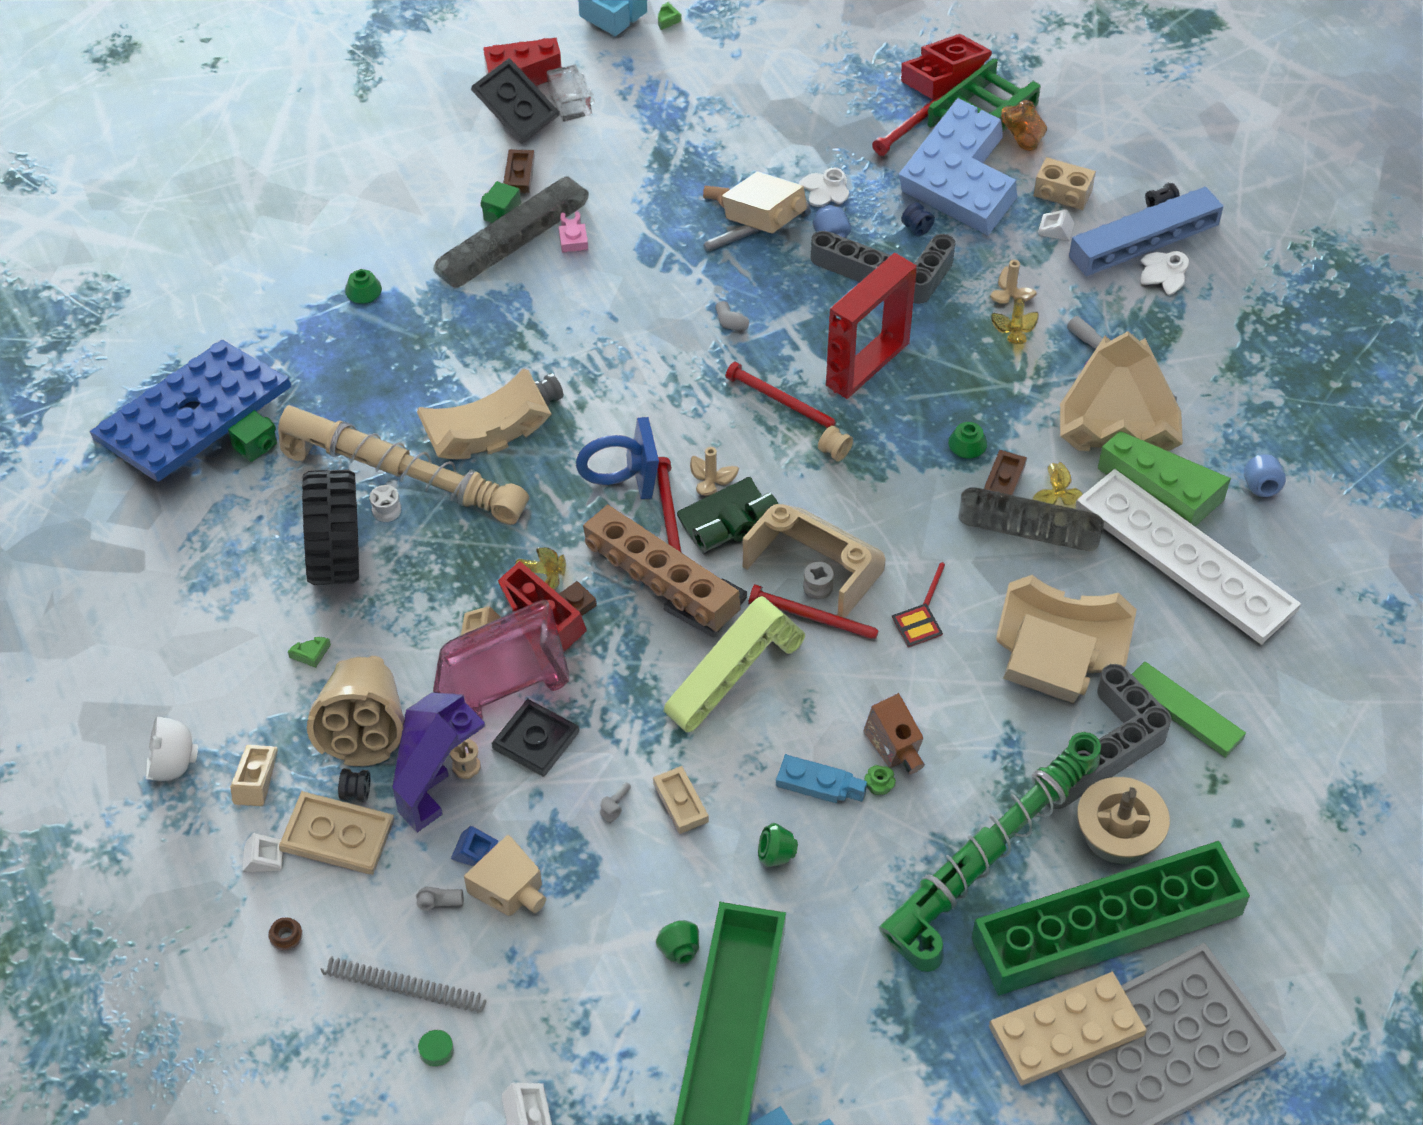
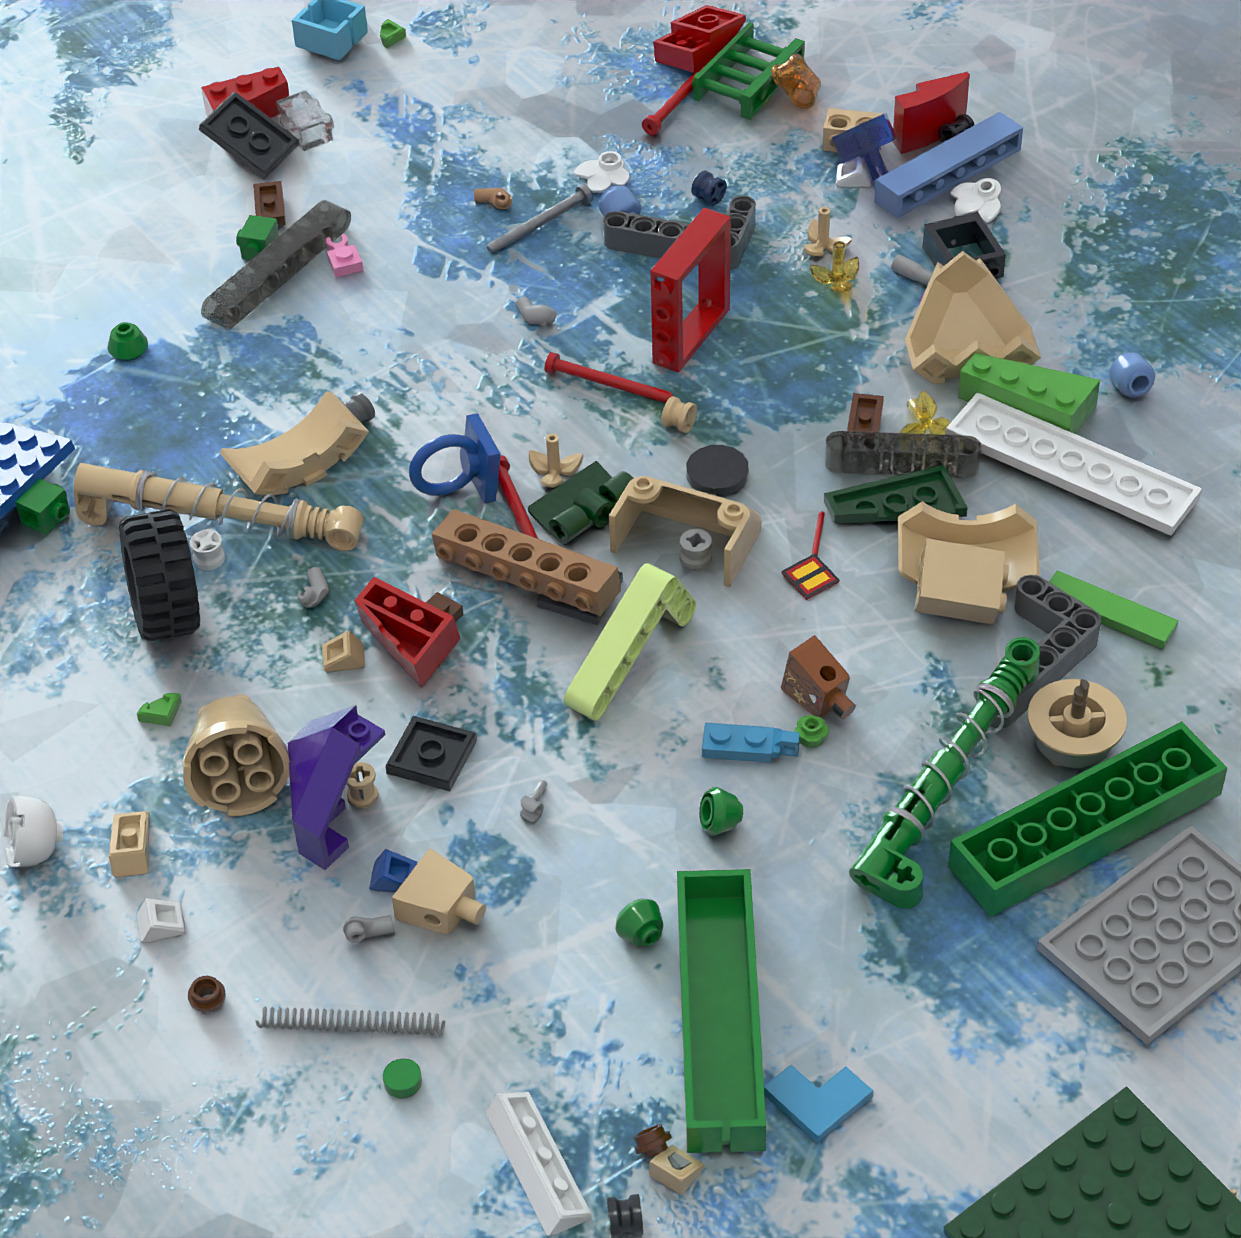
camera: 10 degrees left, 5 degrees down
tan tile [279,791,394,875] -> none
black wheel [338,768,371,802] -> none
clear pink windscreen [433,600,569,719] -> none
clear yellow plant [515,547,566,590] -> none
tan plate [653,766,709,834] -> none
tan brick [722,172,807,233] -> none
red bar [748,584,879,639] -> none
light blue piece [899,98,1017,236] -> none
green cone [948,422,987,459] -> none
tan plate [989,972,1147,1086] -> none
none -> light grey arm [297,567,329,608]
none -> black tile [686,445,749,496]
none -> dark green wing [824,465,968,524]
none -> clear blue brick [832,113,897,181]
none -> red slope [892,71,970,154]
none -> black window [922,212,1006,279]

